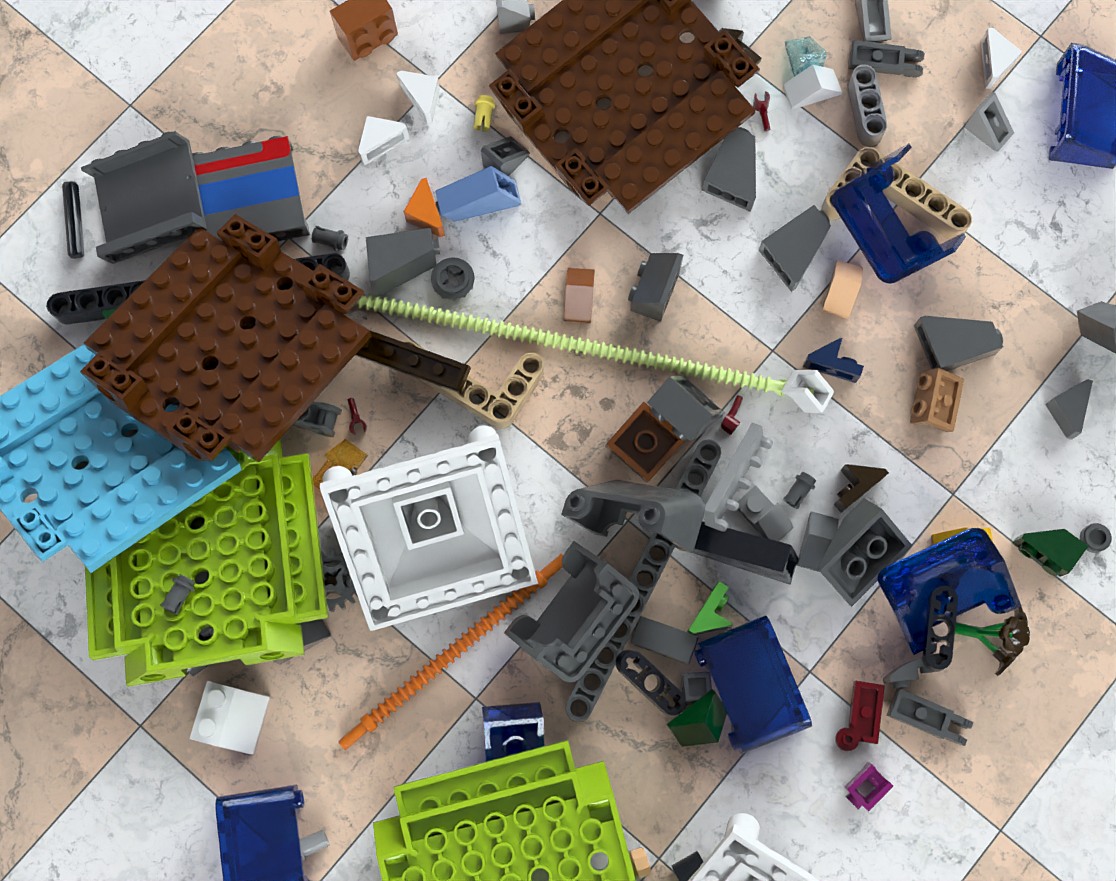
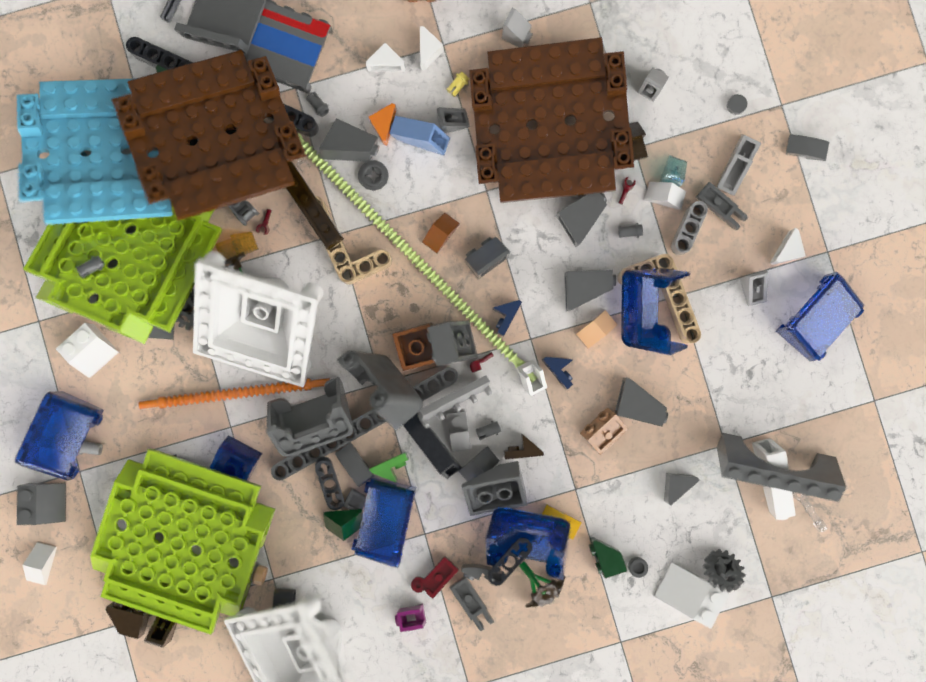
camera: 30 degrees right, 10 degrees up
none -> dark blue slope [493,300,522,336]
none -> dark grey pin [619,223,643,238]

